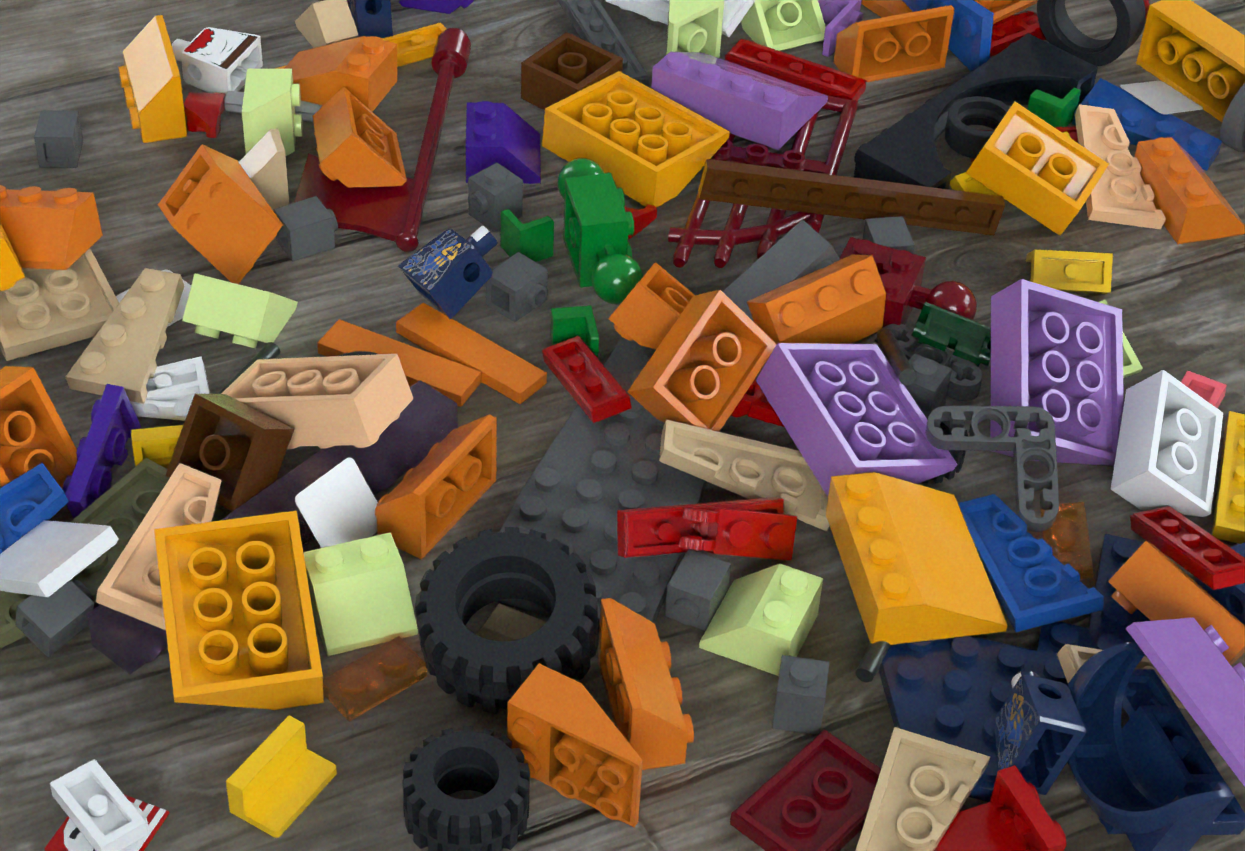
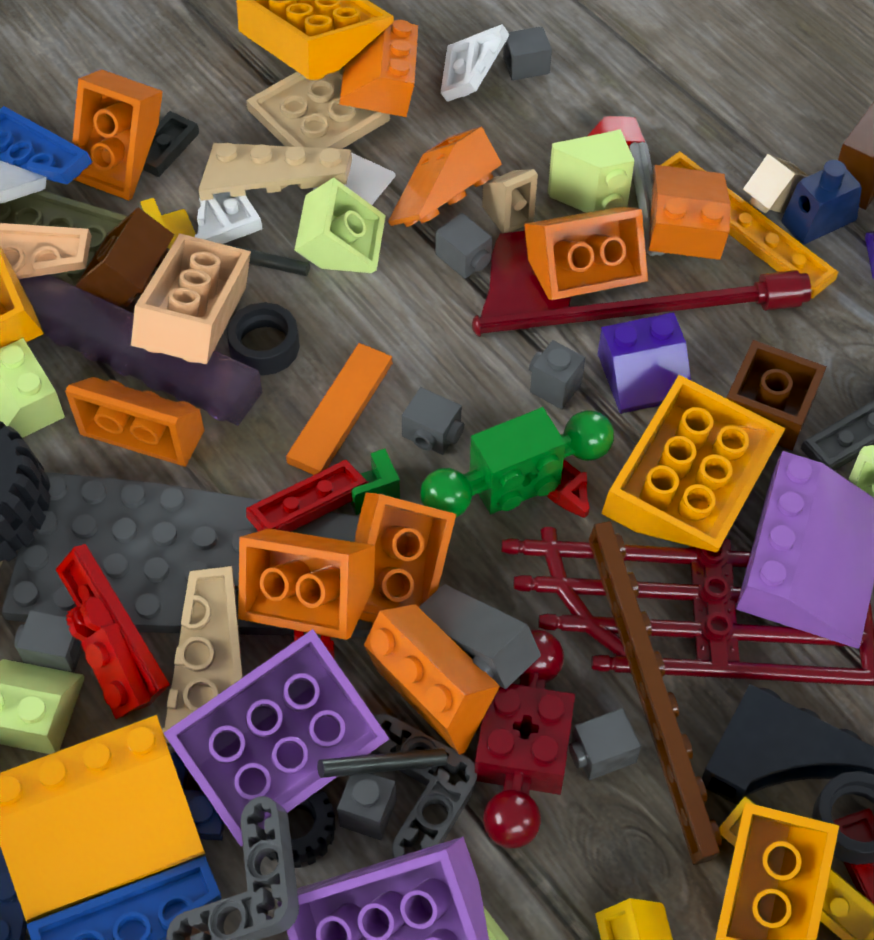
camera: 80 degrees right, 15 degrees up
dark purple wing [62,384,142,518] -> none
light orange slope [118,15,187,143] -> none
white torso [172,27,263,94] -> none
white sticker [295,458,378,548] -> none
orange tile [317,319,482,407] -> none
dark blue torso [398,225,498,319] -> none
green panel [500,209,554,262] -> none
dark green hinge [911,302,991,367] -> none
none -> white wing [441,24,509,102]

